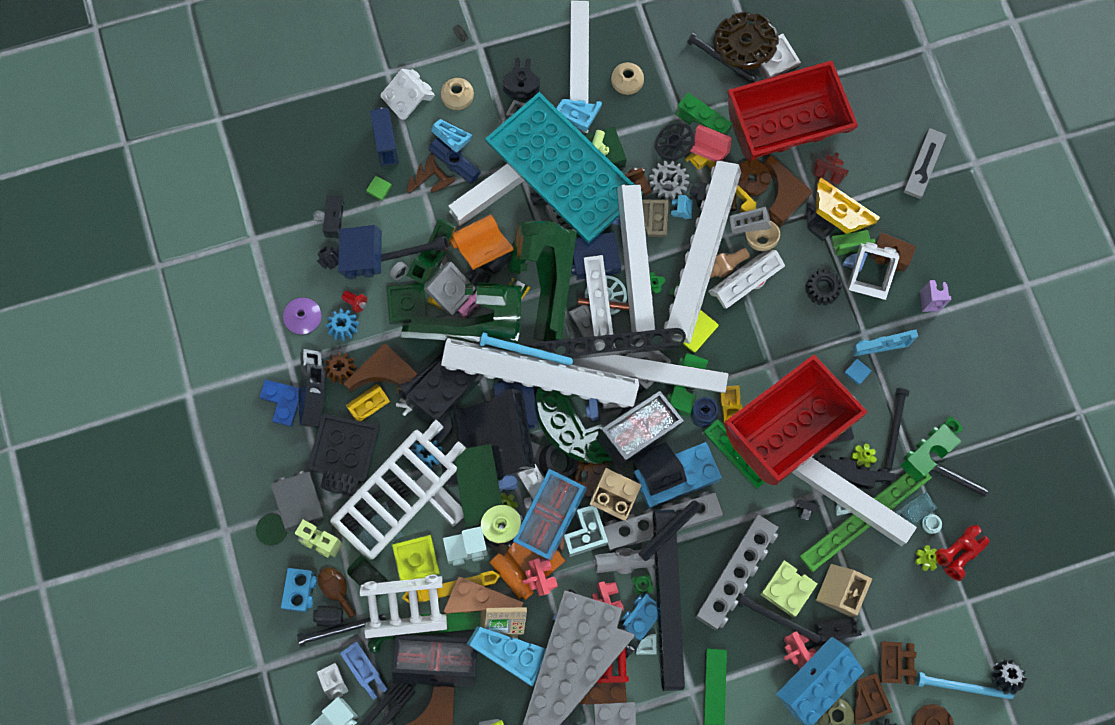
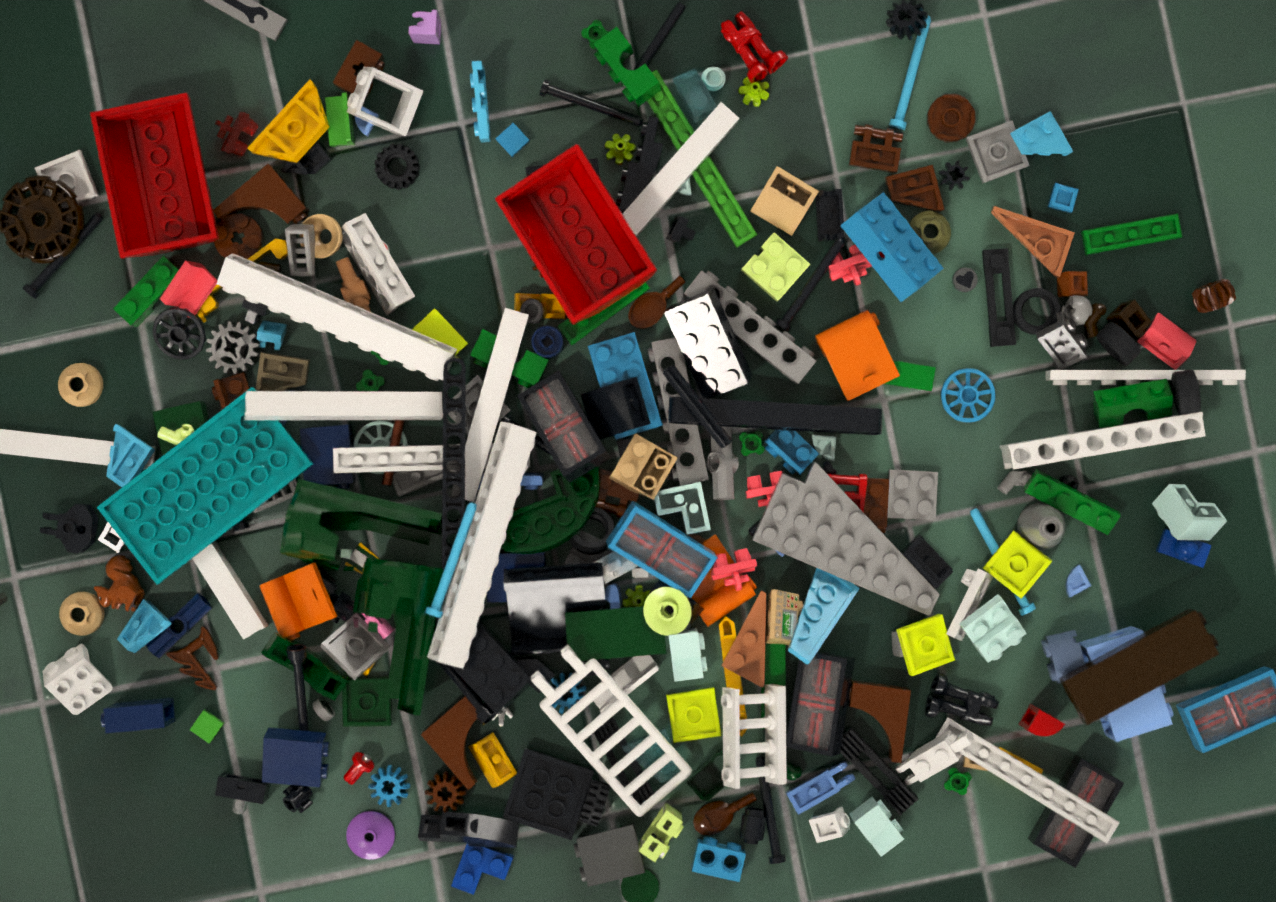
camera: 80 degrees left, 15 degrees up
none -> dark orange animal [94,555,145,612]
none -> dark grey tile [520,299,546,324]
none -> reddish brown piece [628,275,686,329]
none -> brick [664,288,753,399]
none -> orange door [815,310,900,401]

